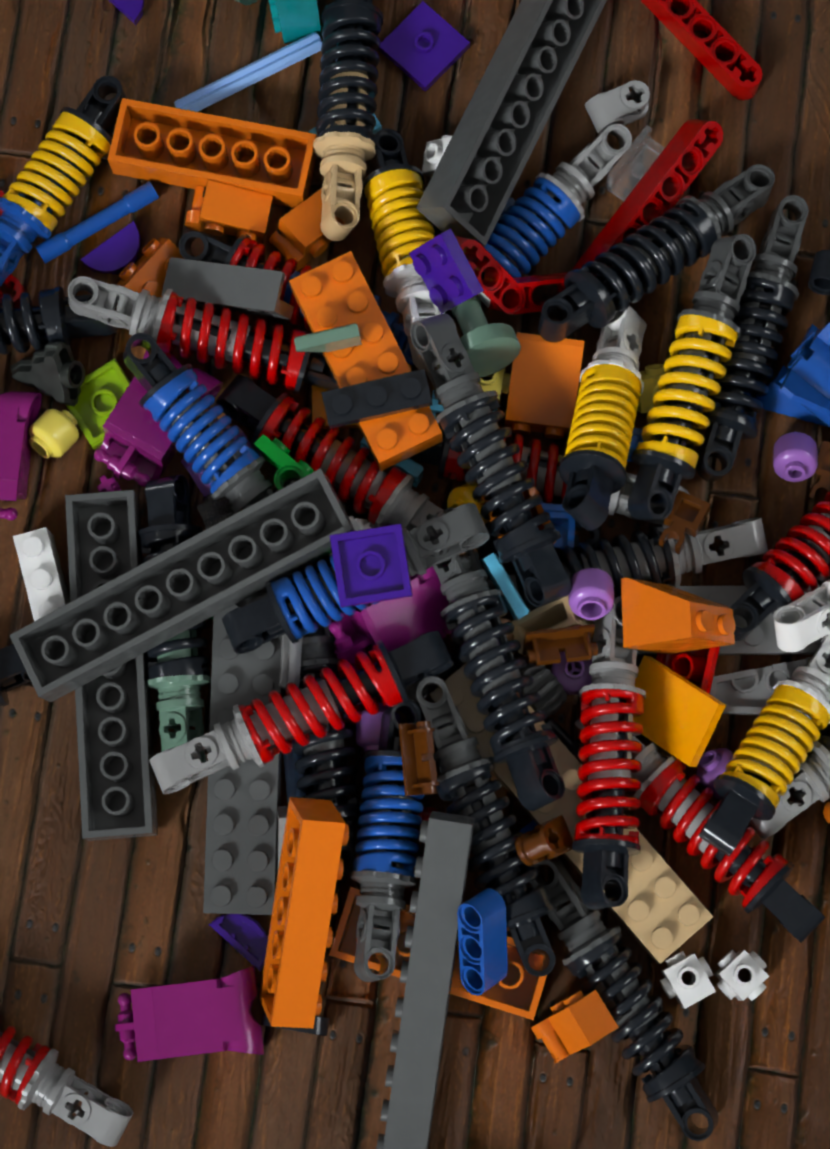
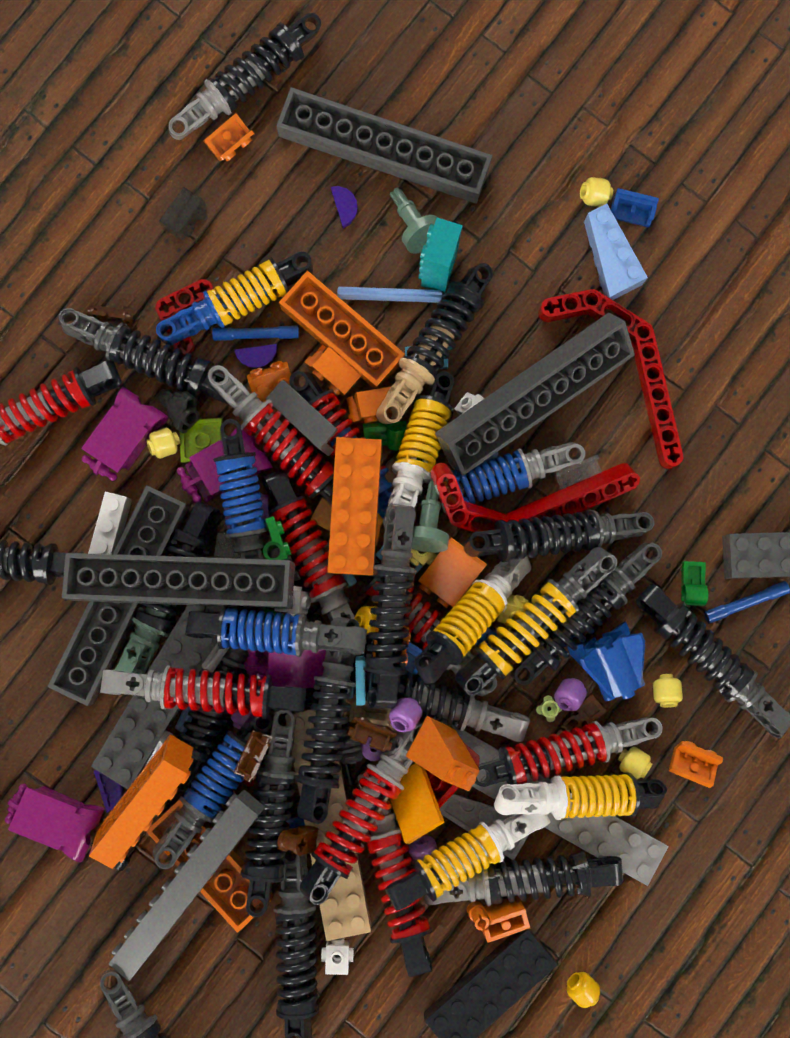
camera: 20 degrees right, 5 degrees up
magenta piece [97,475,122,492] -> none
sand green tile [294,323,362,352] -> none
black plate [321,369,432,429] -> none
dark purple plate [330,524,413,608] -> none
dark purple plate [379,1,470,92] -> none
dark purple plate [409,229,484,314] -> none
blue beam [457,888,508,996] -> none
orange hinge [531,990,619,1063] -> none
light grey piece [584,80,650,134] -> none
reddish brown plate [659,490,711,554] -> none
white brick [714,949,769,1001] -> none
none -> green plate [363,421,407,451]
none -> yellowish green plate [536,695,562,722]

